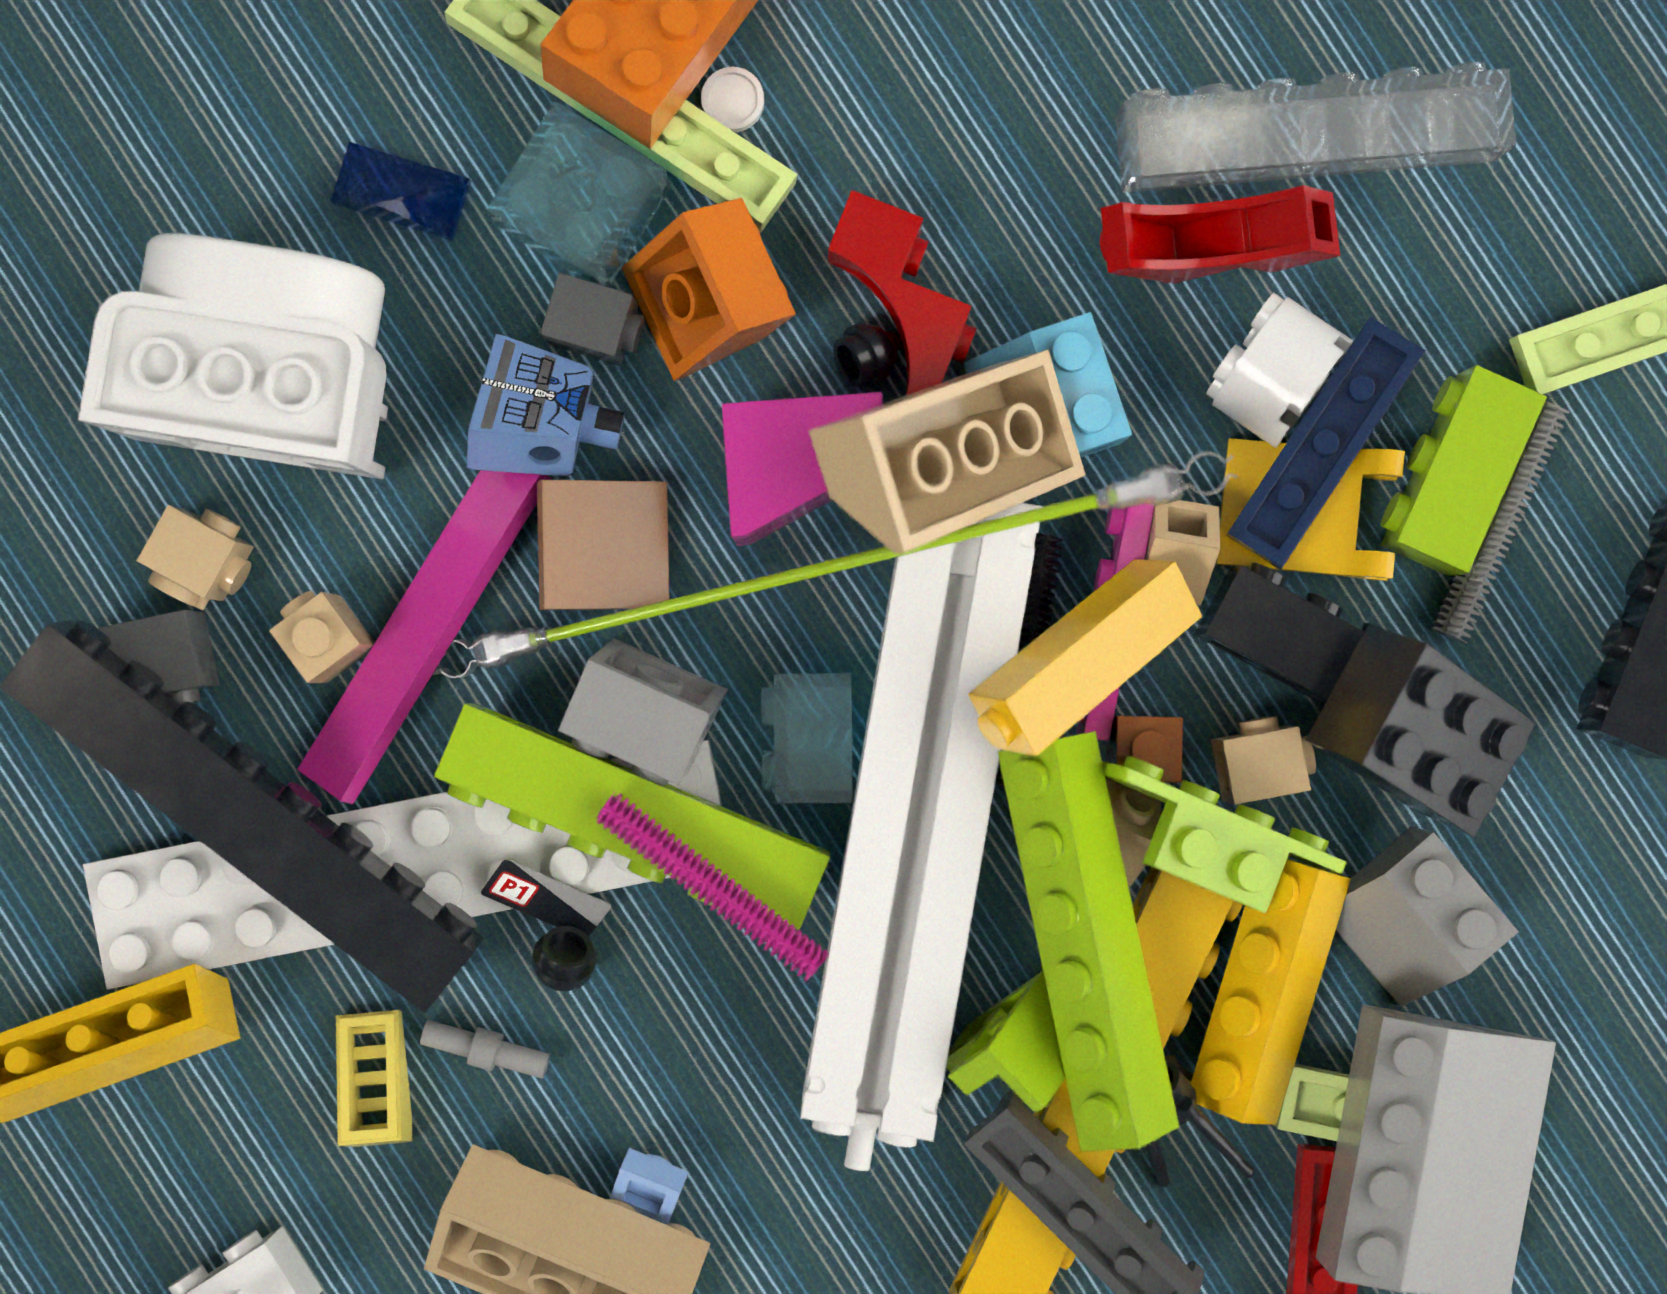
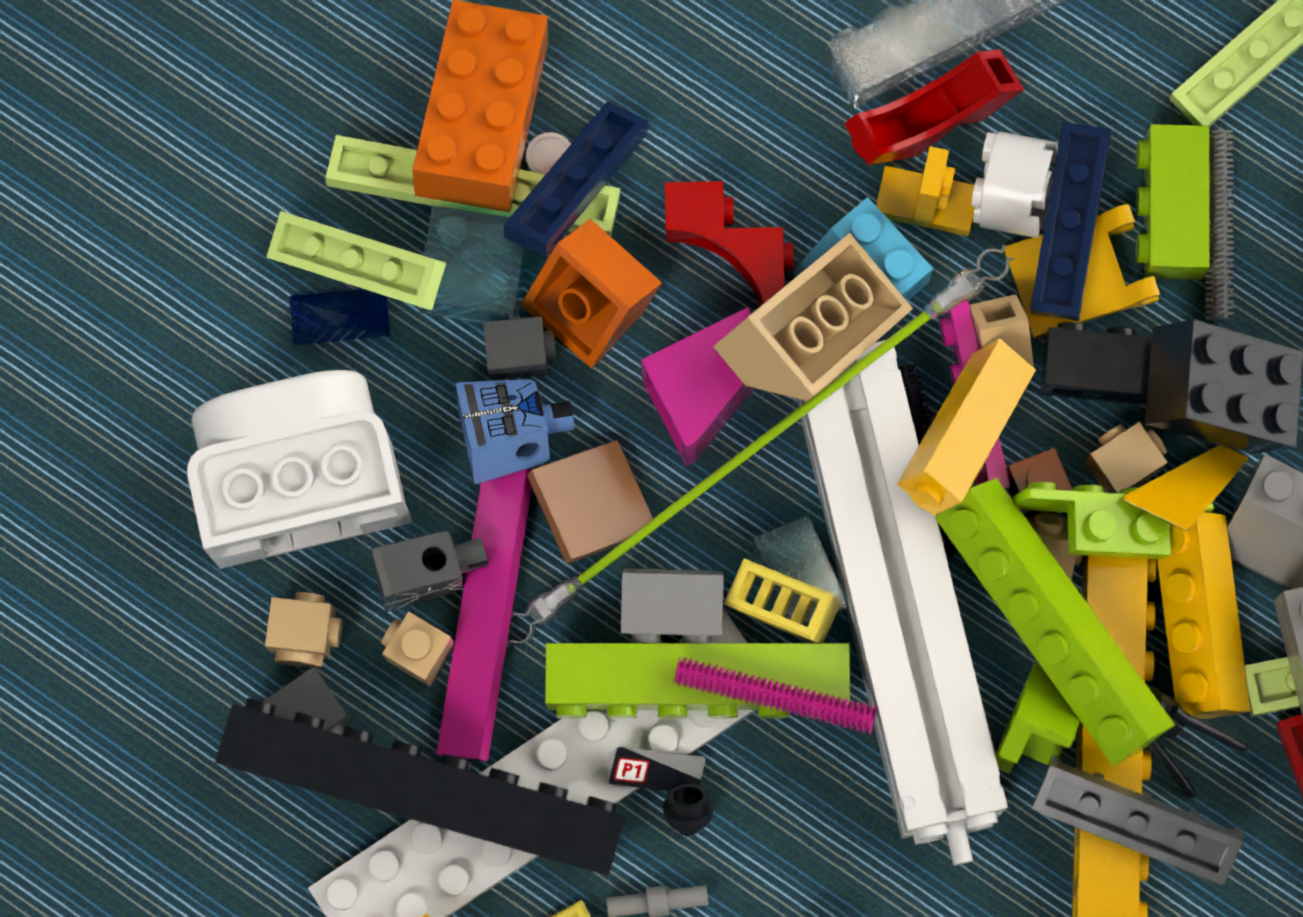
camera: 20 degrees left, 10 degrees down
black plate [833,323,901,386] -> none
none -> yellowish green plate [267,211,446,310]
none -> dark grey torso [371,531,488,613]
none -> dark blue plate [504,102,648,258]
none -> light yellow slope [724,558,840,643]
none -> yellow bracket [876,146,975,236]
none -> yellow sticker [1123,445,1248,530]

